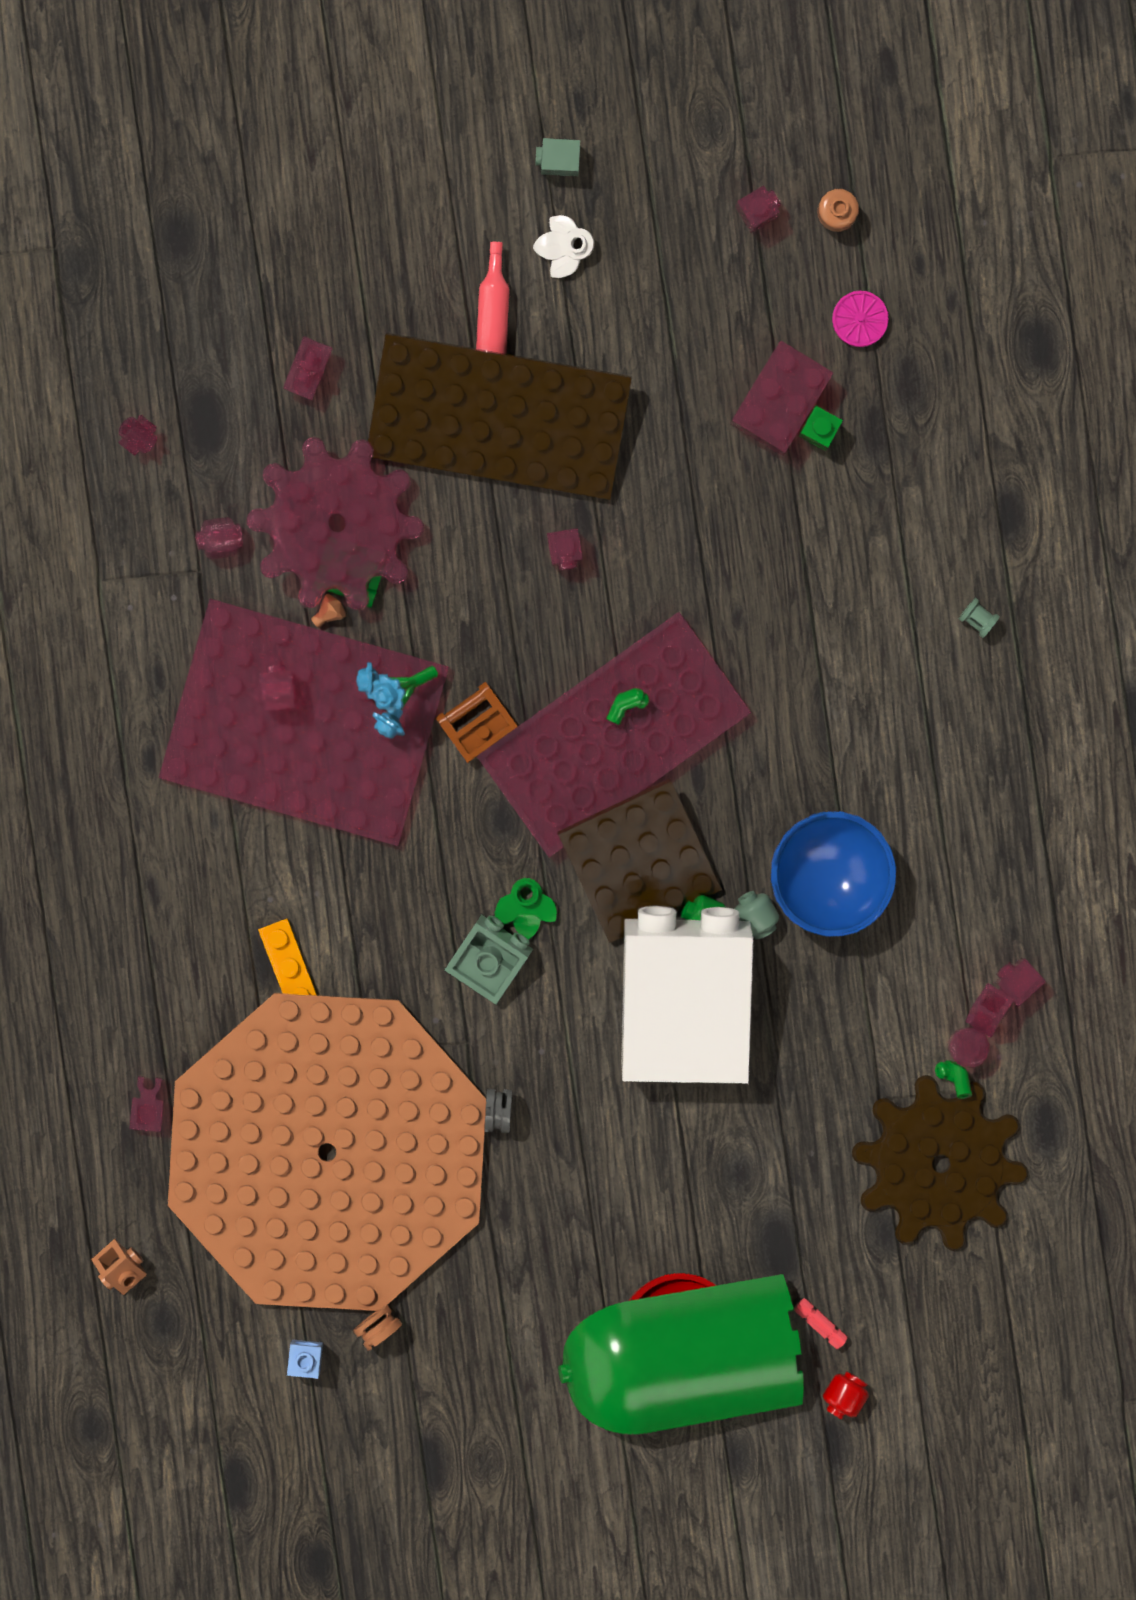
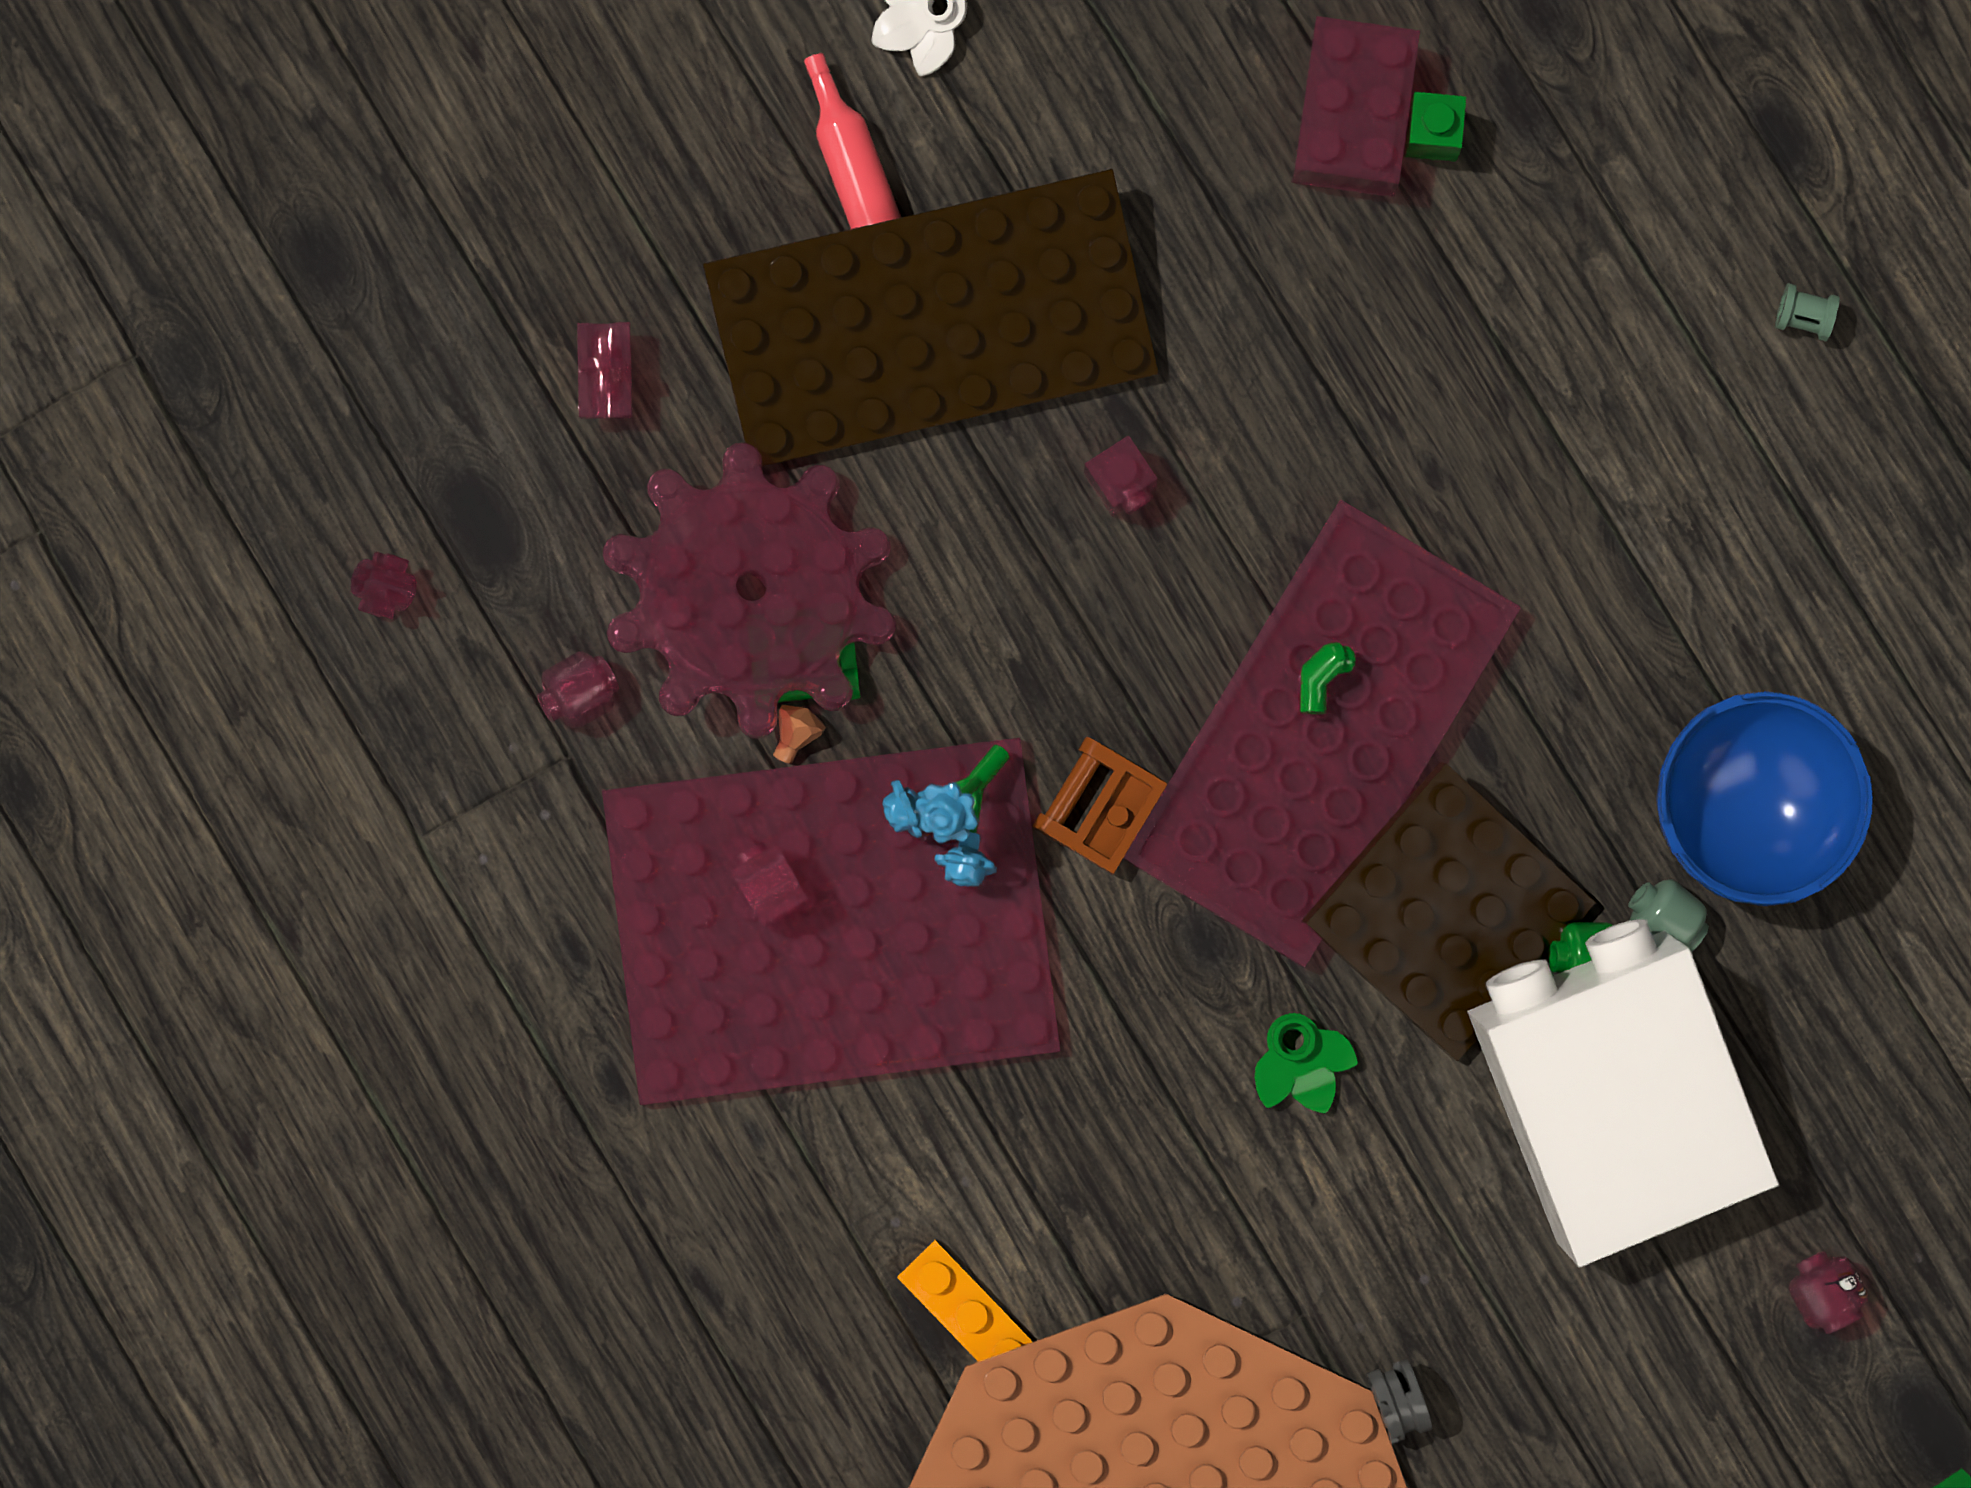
camera: 20 degrees left, 5 degrees down
sand green plate [445,914,533,1004] -> none
none -> clear pink head [1788,1250,1869,1334]

